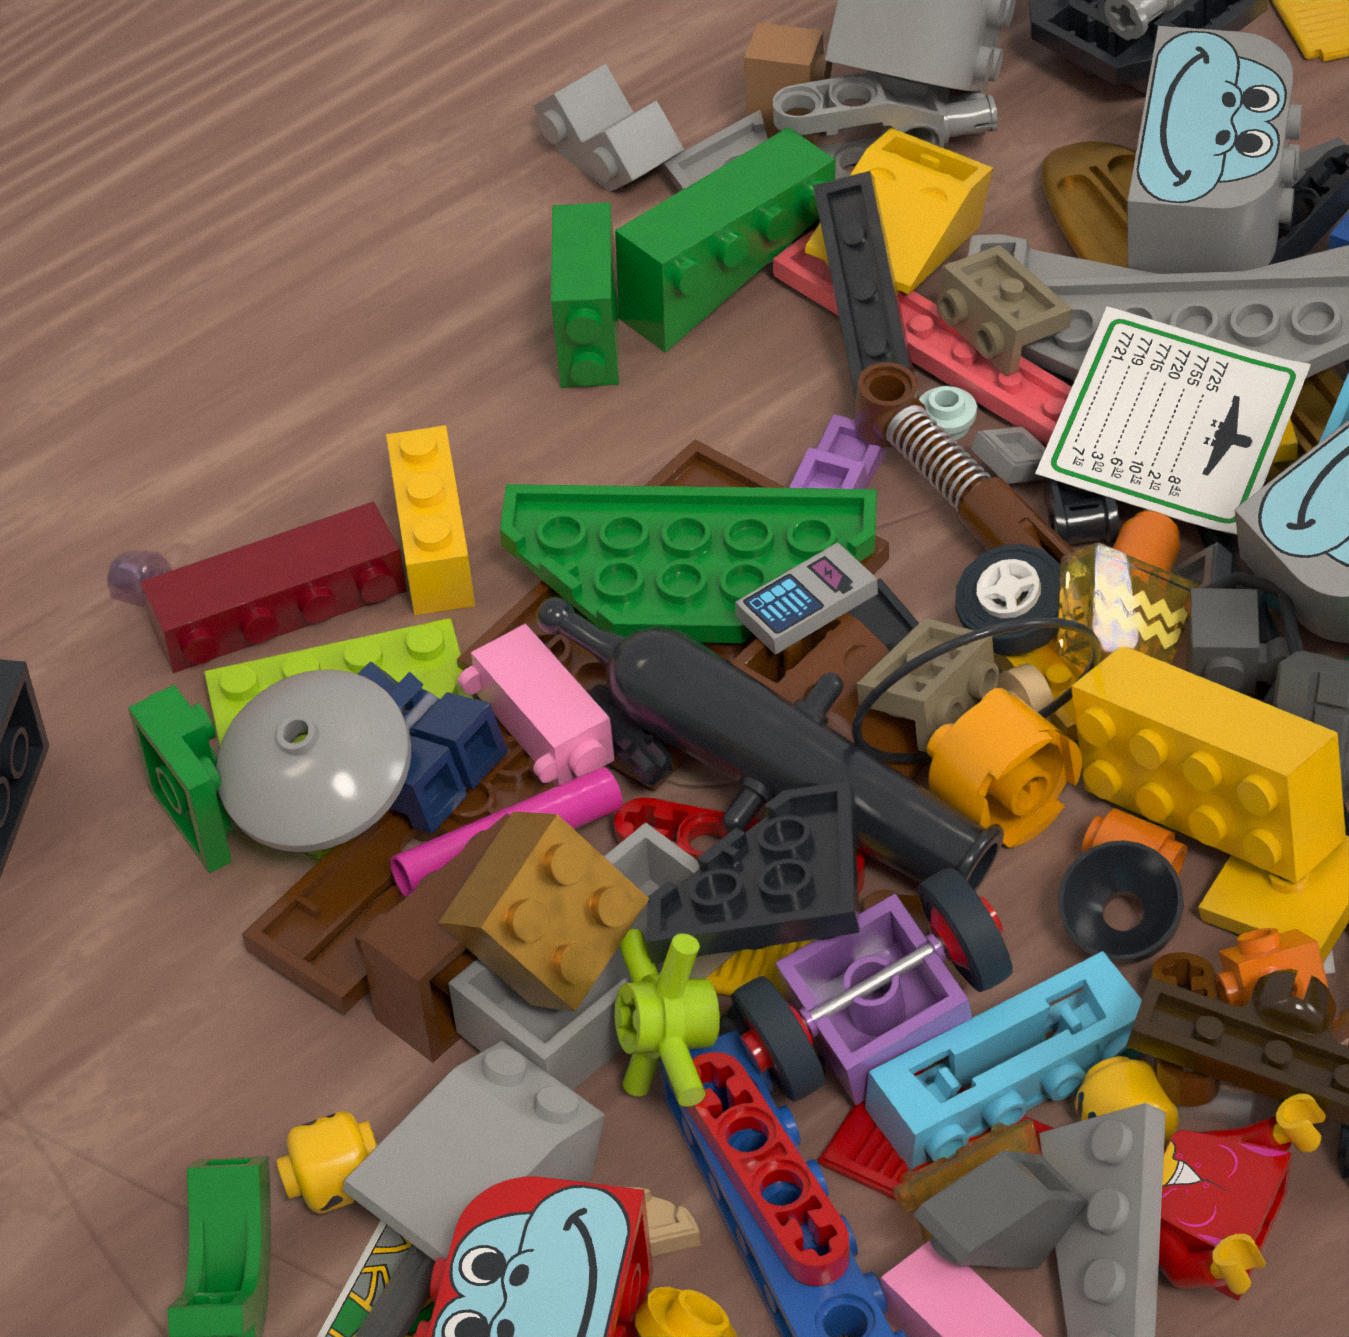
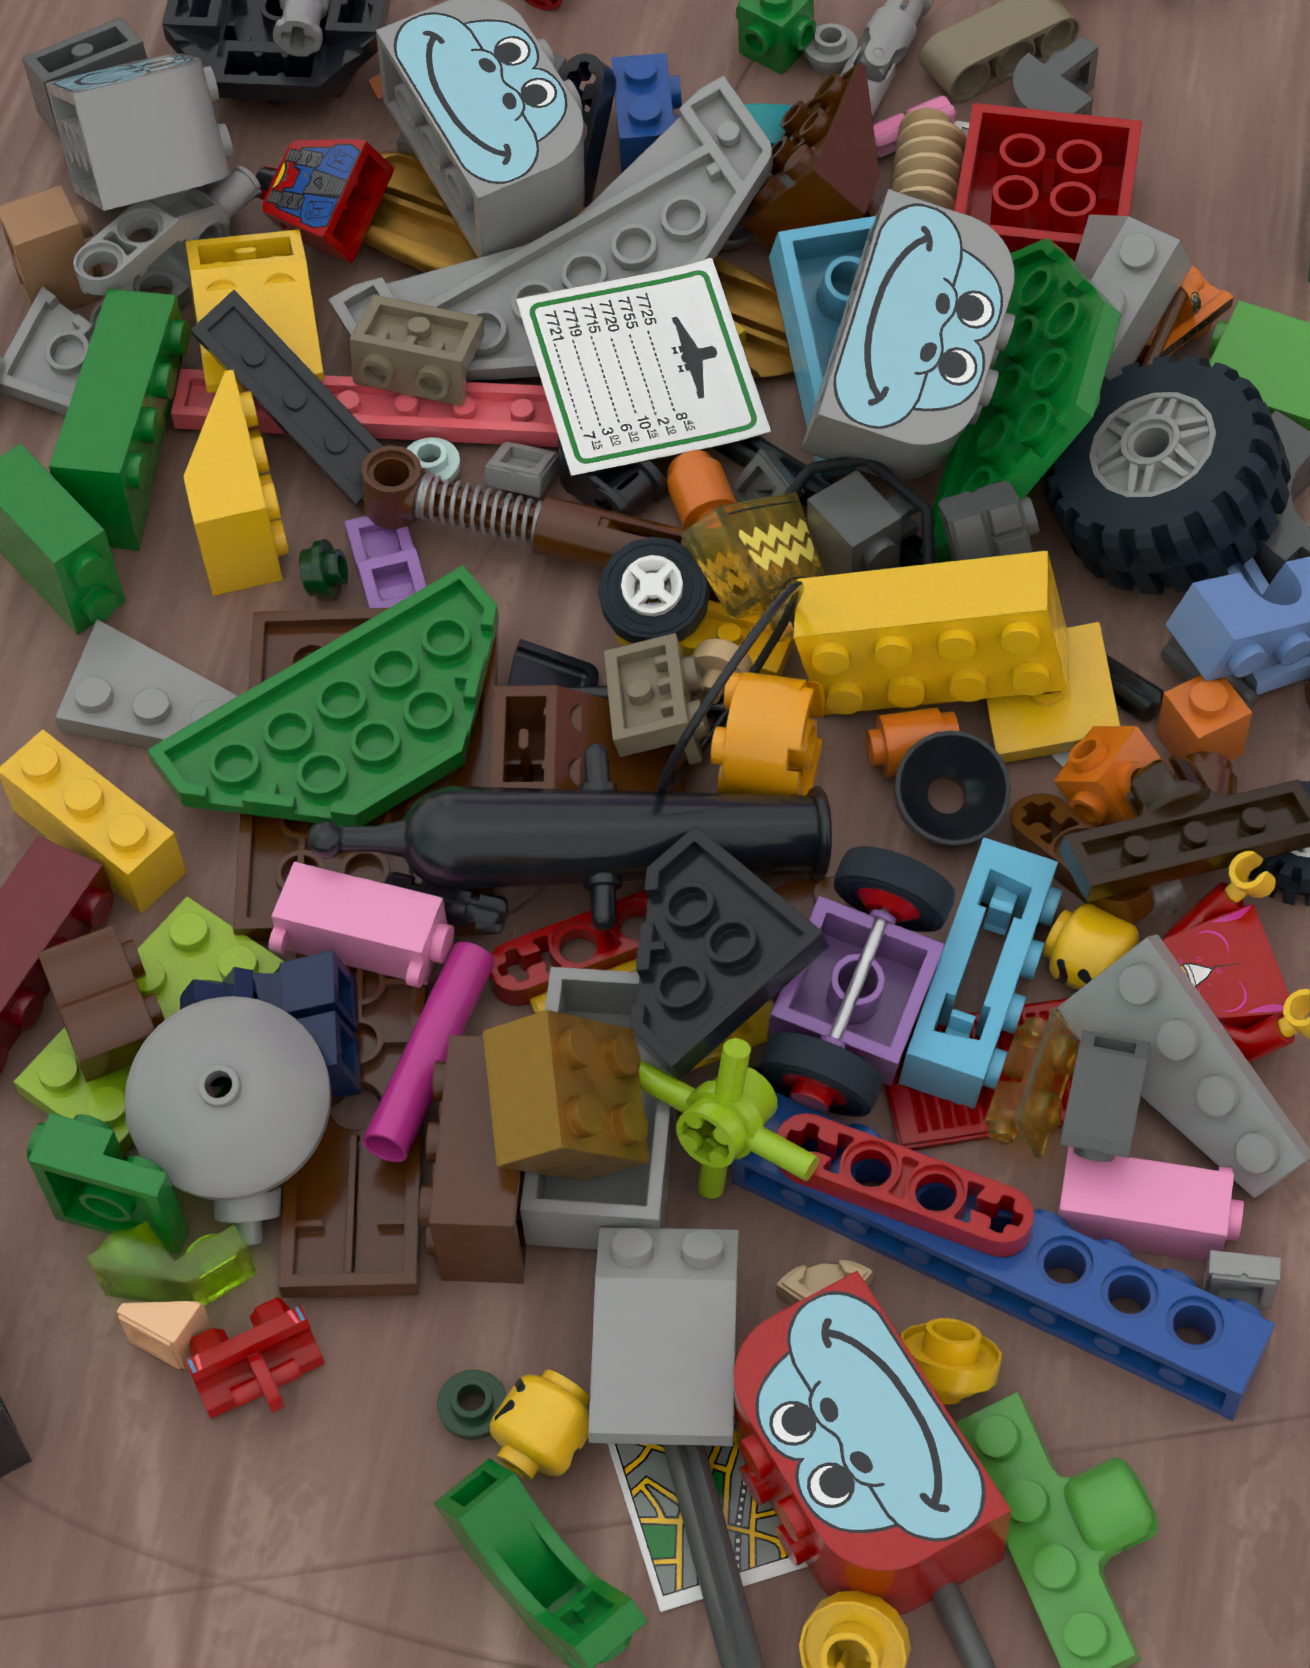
camera: 40 degrees left, 10 degrees up
tile [735,542,878,654] -> none
none -> reddish brown brick [38,925,165,1083]
none -> light grey wing [55,619,238,749]
none -> clear neon green slope [86,1221,257,1307]
none -> light nougat slope [116,1301,213,1370]
none -> yellow slope [183,369,289,596]
none -> red hips [185,1297,325,1419]
none -> light grey tile [213,1185,282,1246]
none -> torso [255,139,395,264]
none -> dark green plate [299,539,348,600]
none -> dark green plate [437,1370,507,1440]

